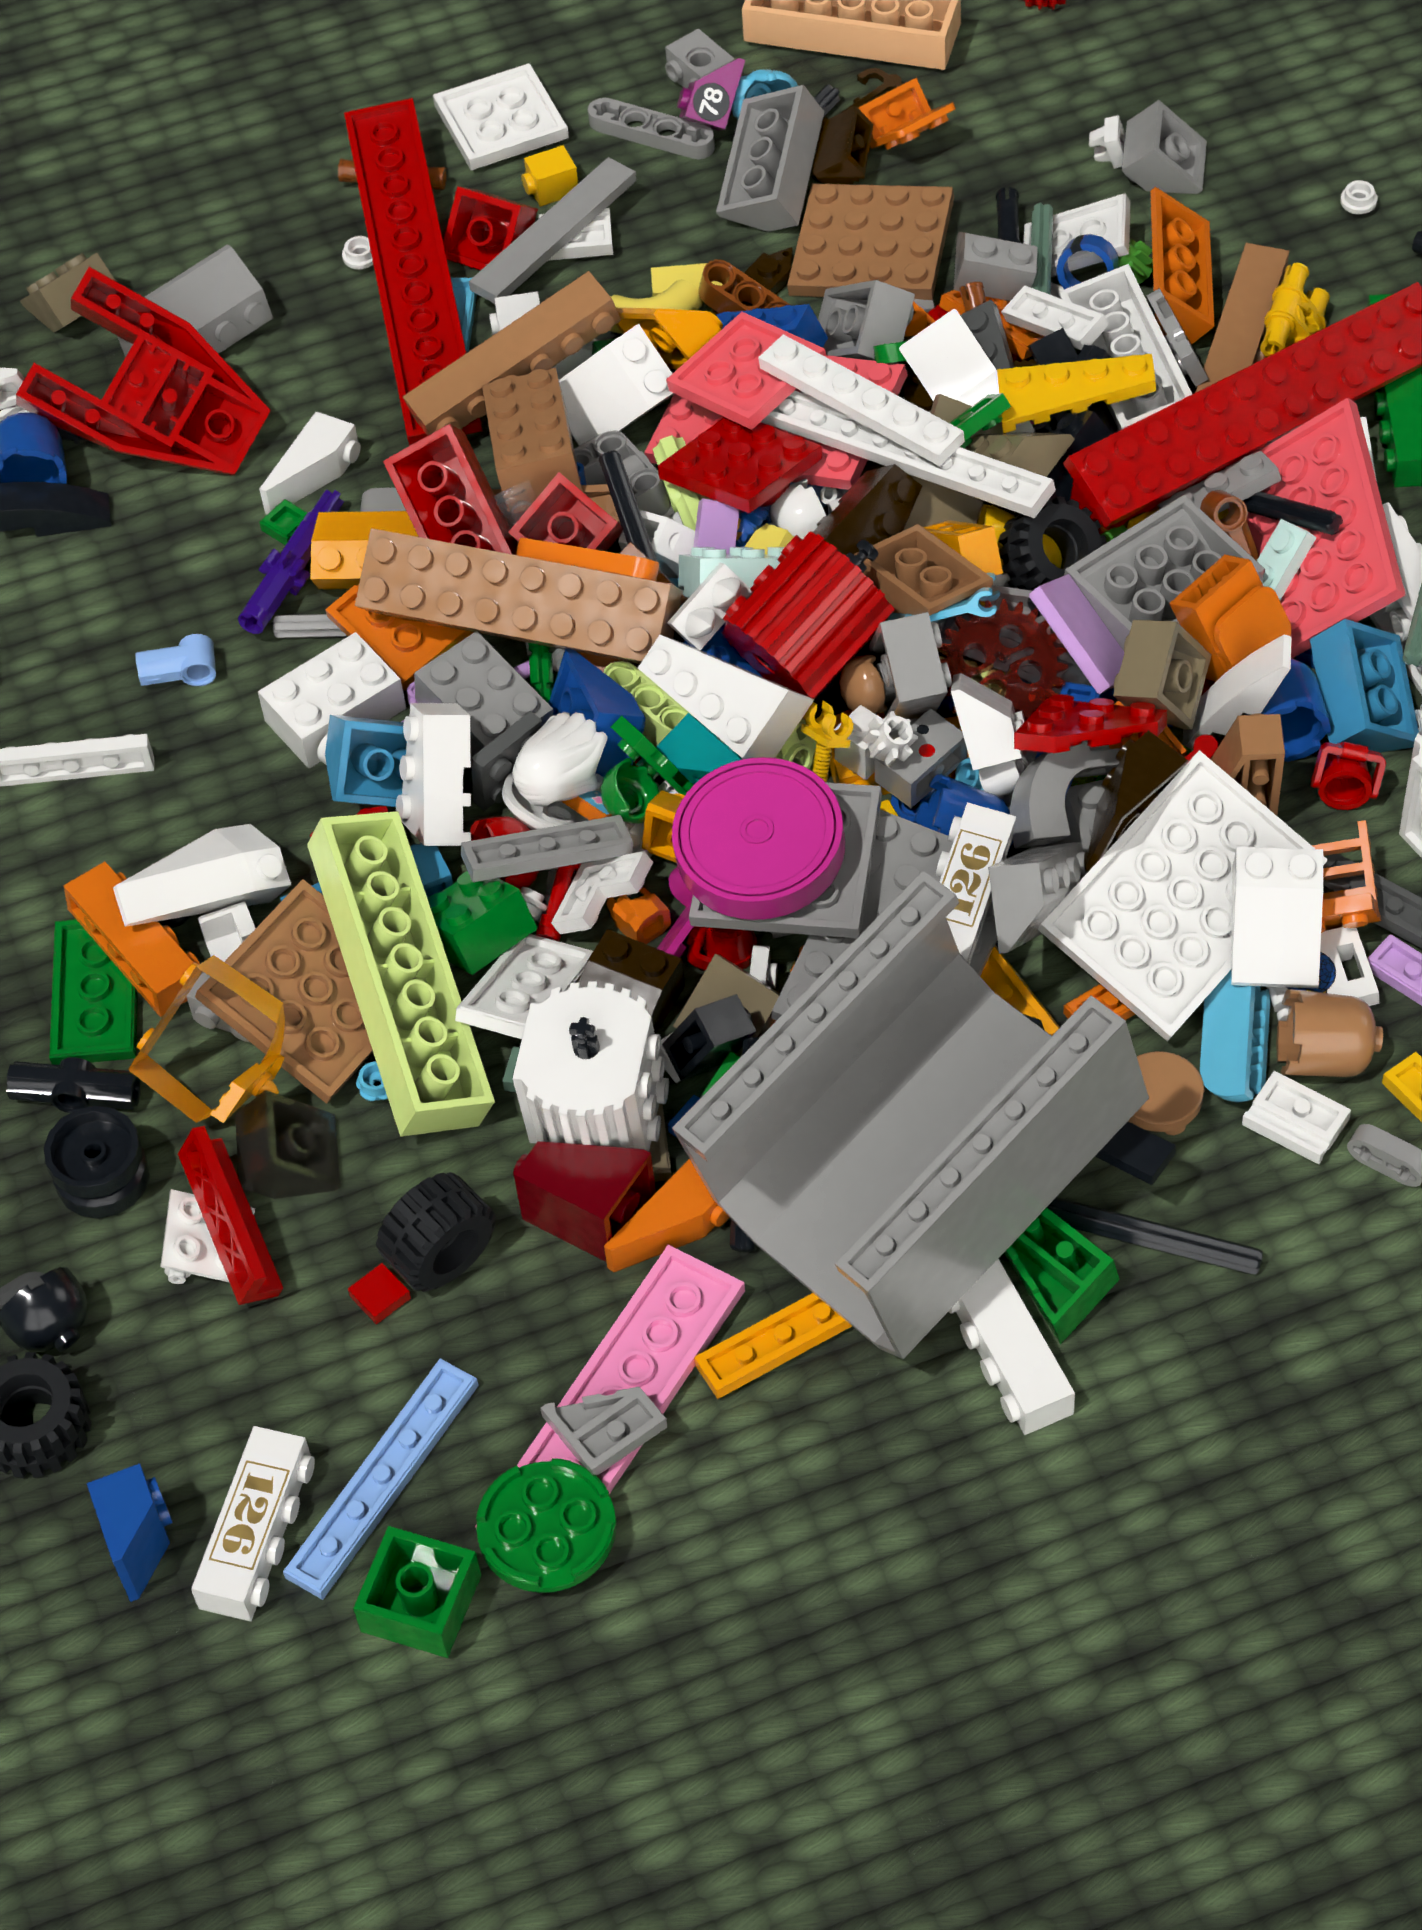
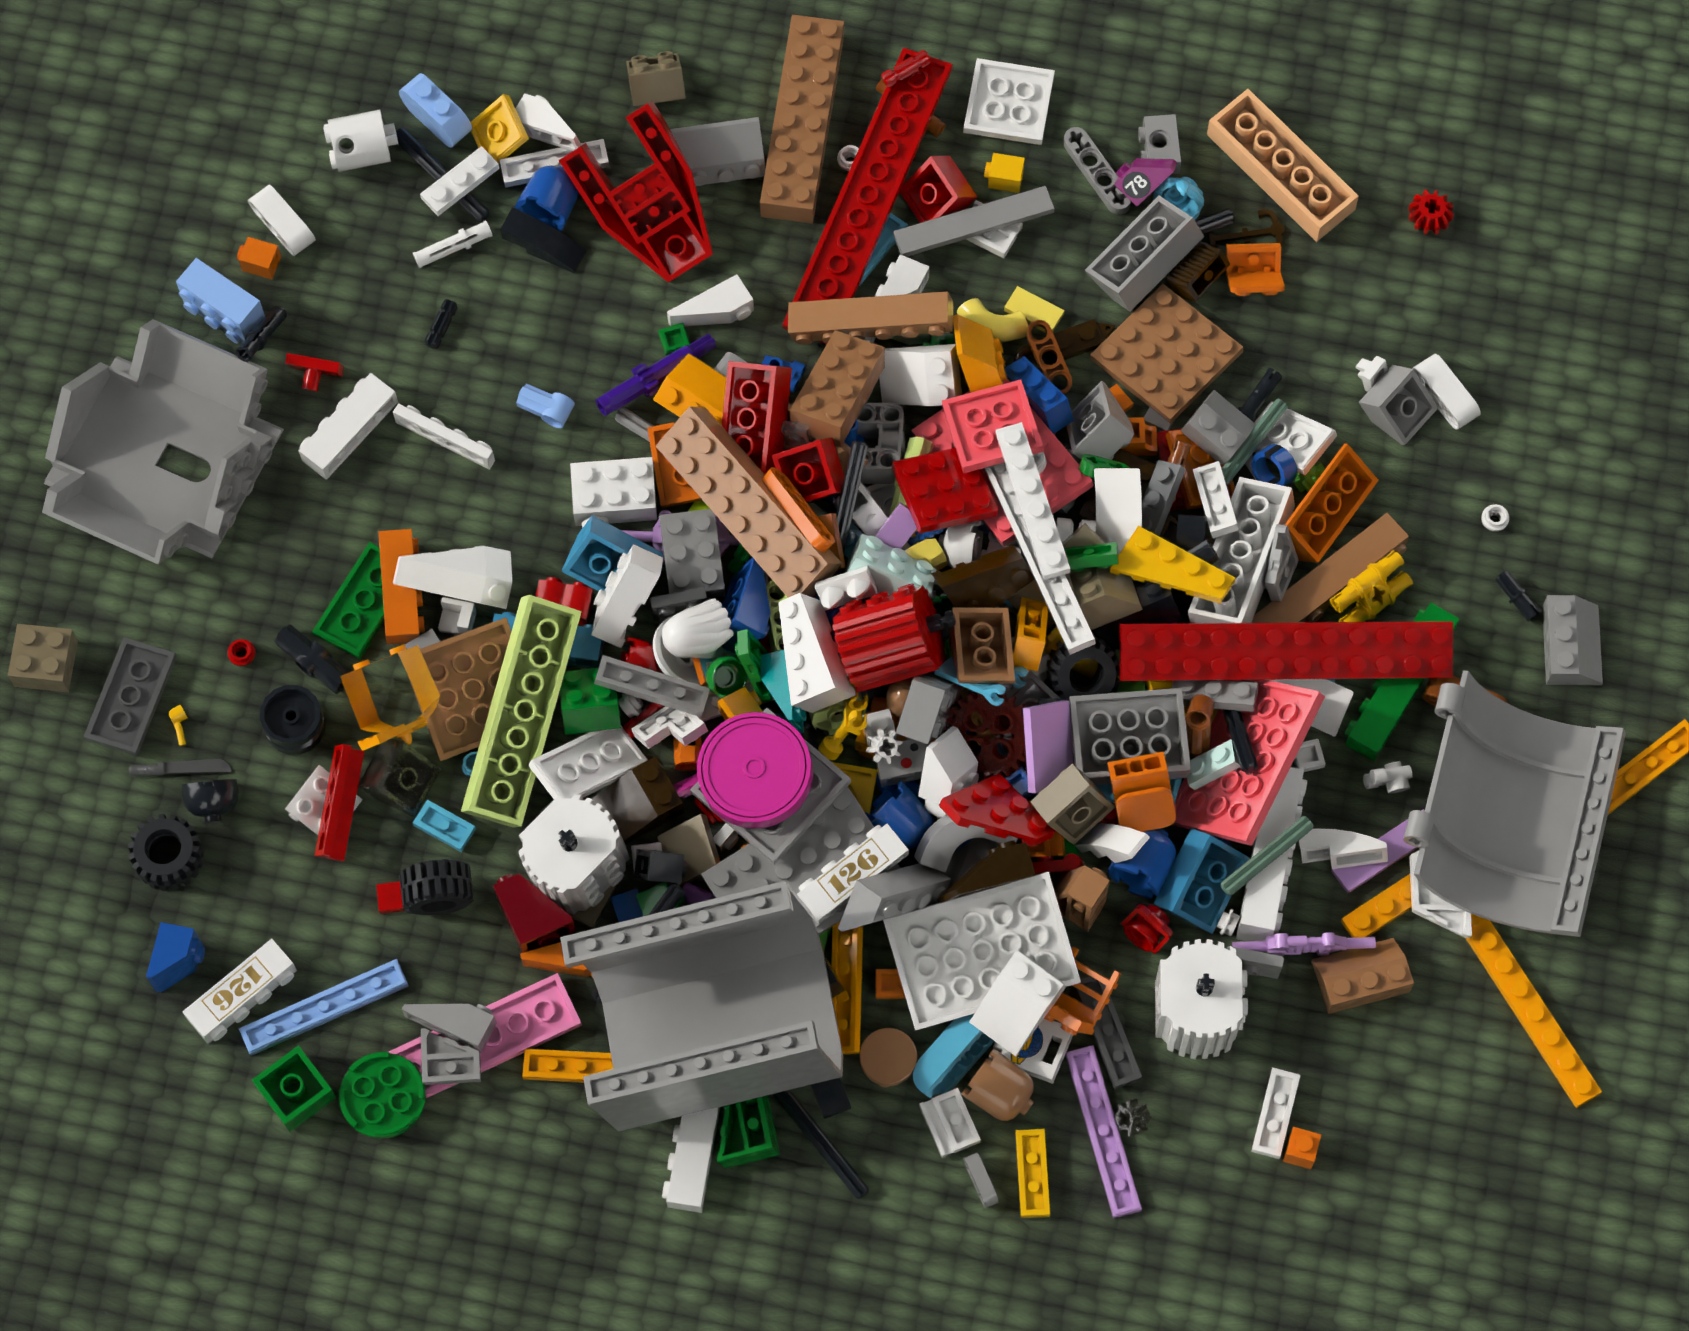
camera: 30 degrees right, 15 degrees up
none -> light grey slope [402,1004,497,1053]
none -> medium azure plate [413,800,476,853]
none -> medium nougat brick [760,15,844,224]
none -> red axle [881,50,931,87]
none -> white beam [1412,354,1481,430]

